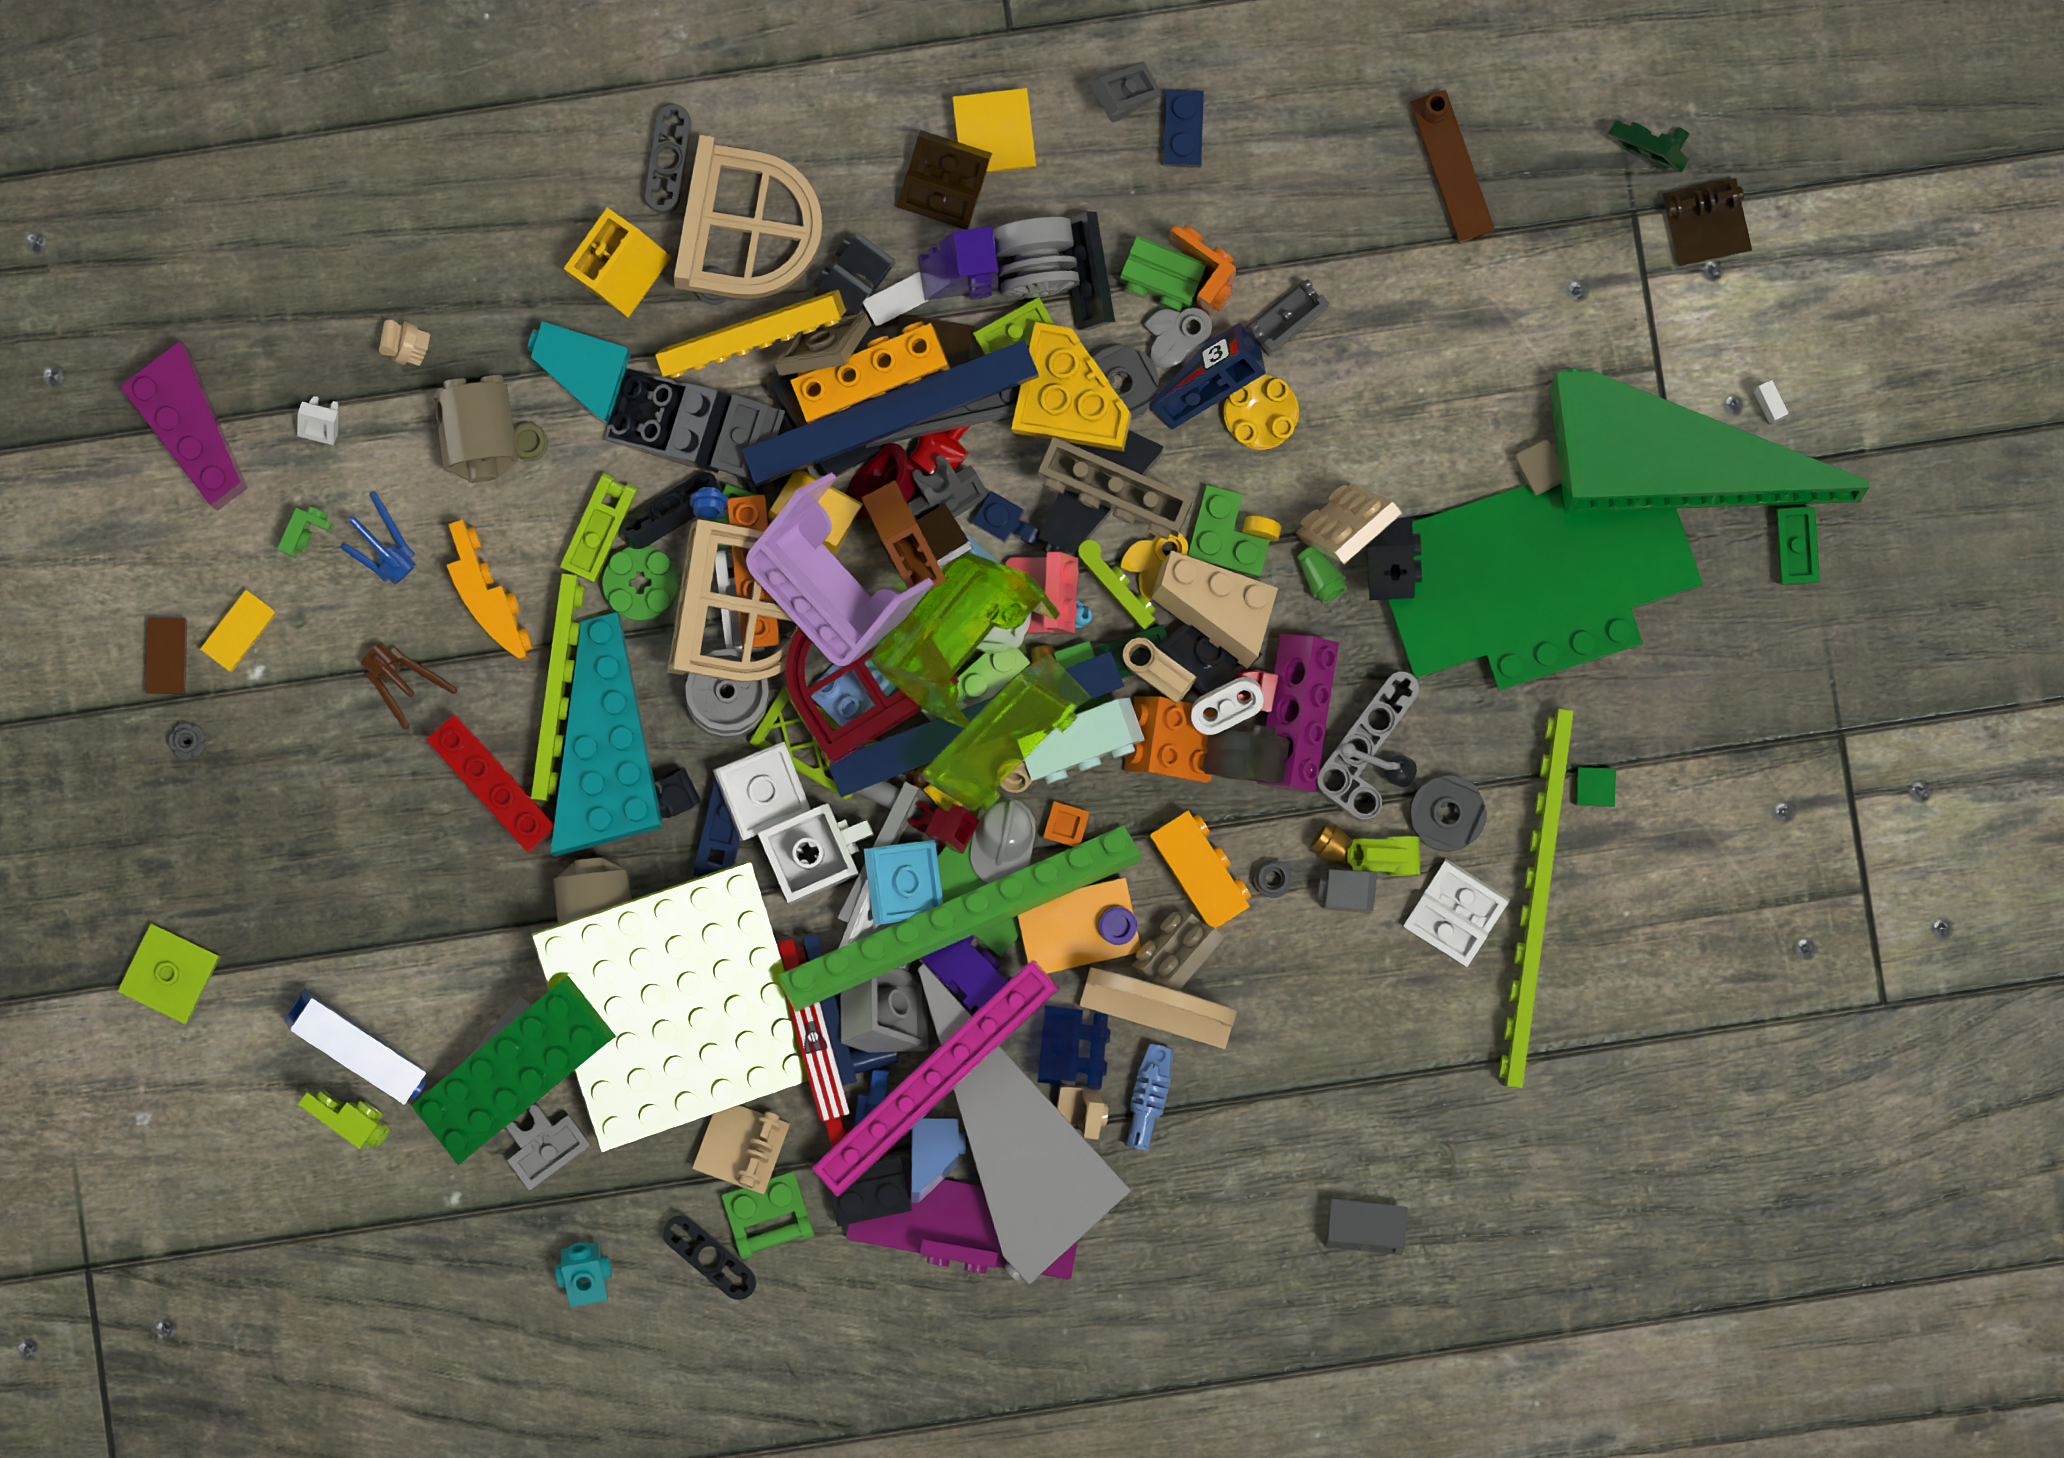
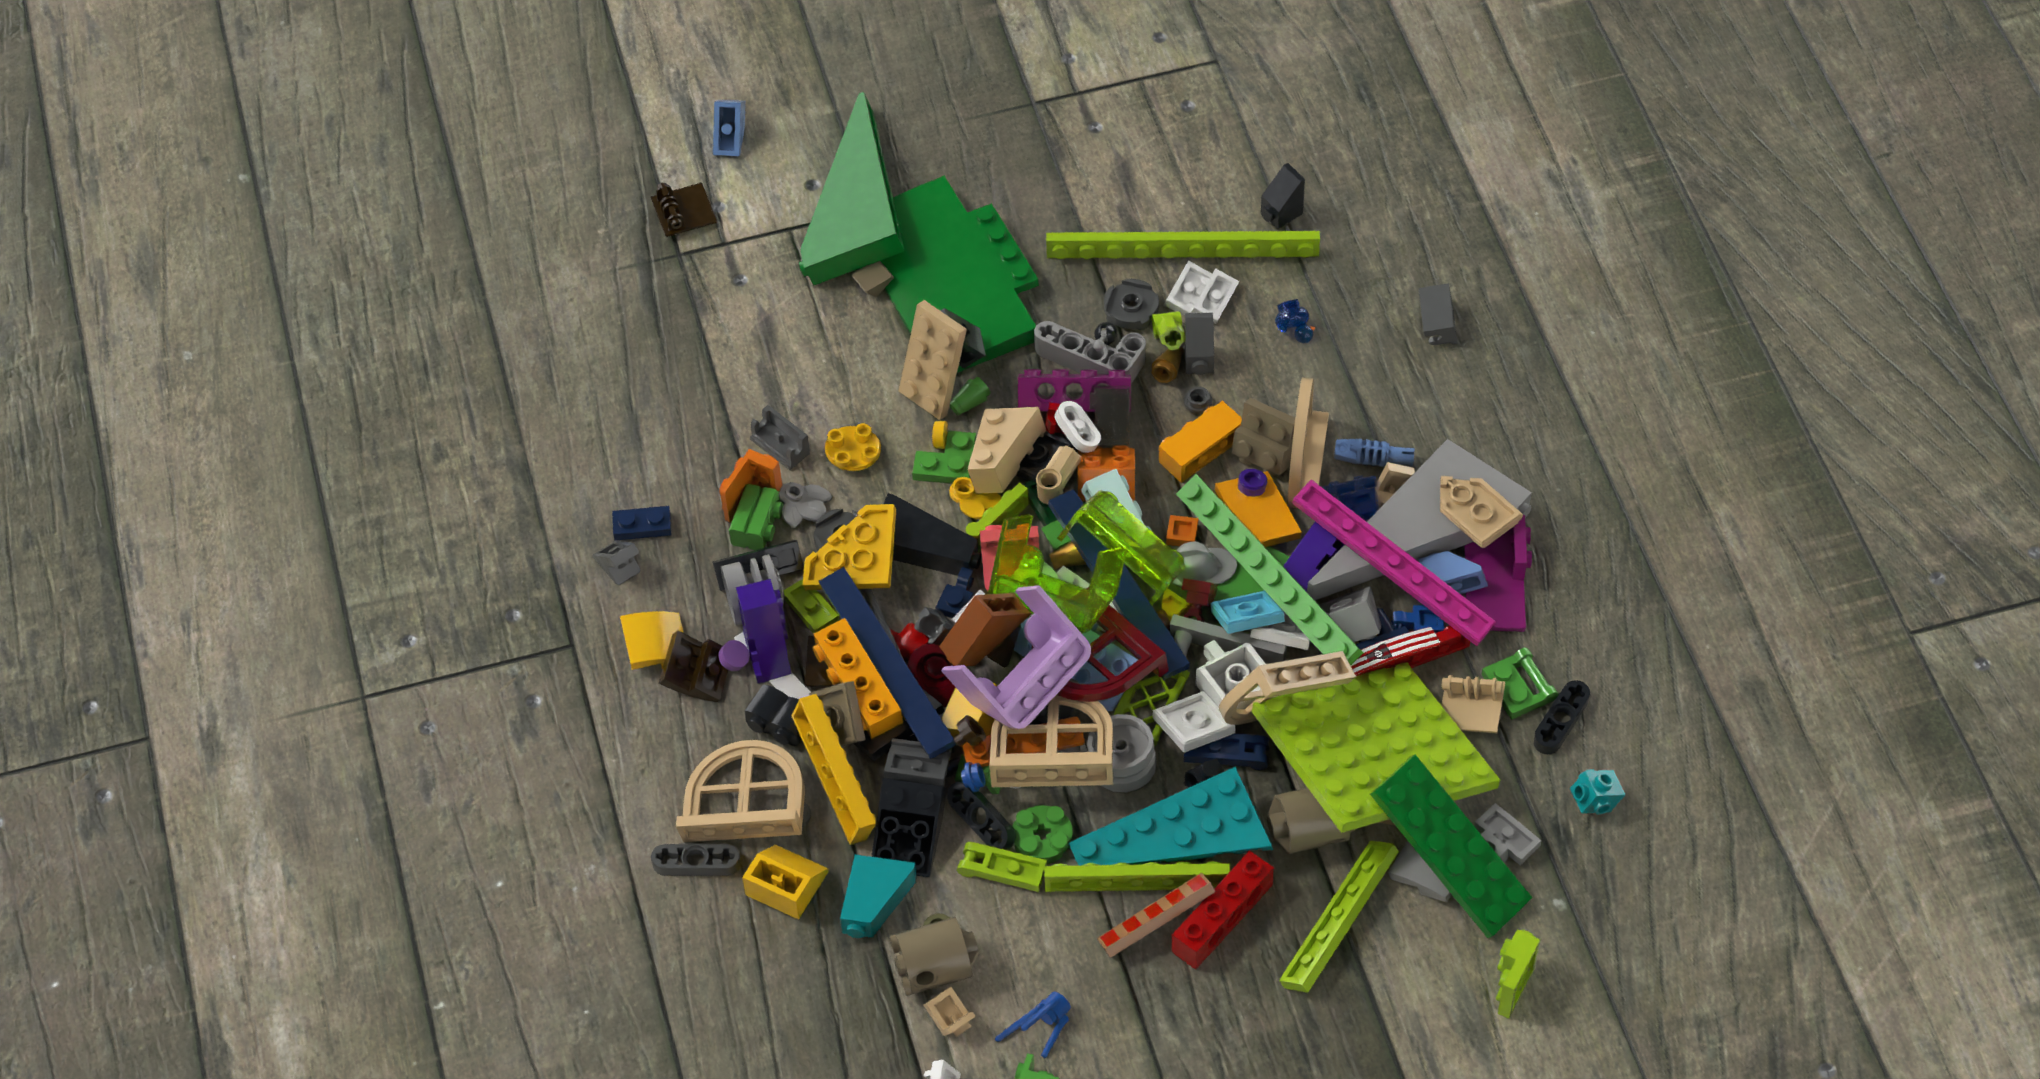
camera: 100 degrees left, 30 degrees down
slope [283,989,426,1104] -> none
reddish brown plant [361,643,457,729] -> none
tan piece [379,320,430,366] -> none
light orange slope [447,519,533,662] -> none
black plate [829,1156,913,1227] -> none
dark tan brick [1038,437,1194,539] -> none
dark blue slope [1151,322,1266,430] -> none
reddish brown piece [1409,89,1495,244] -> none
green tile [1576,767,1616,807] -> none
dark green plate [1608,121,1690,172] -> none
white tile [1754,380,1789,425] -> none
green plate [1775,507,1820,585] -> none
none -> medium blue slope [713,100,746,156]
none -> medium lavender tile [718,640,750,671]
none -> tan bracket [923,986,976,1037]
none -> dark brown tile [954,715,986,747]
none -> medium nougat tile [1097,873,1215,957]
none -> tan window [1219,651,1356,725]
none -> black slope [1260,163,1305,229]
none -> clear blue animal [1275,299,1316,343]
none -> lime plate [1279,840,1399,993]
none -> tan tile [1440,476,1523,548]

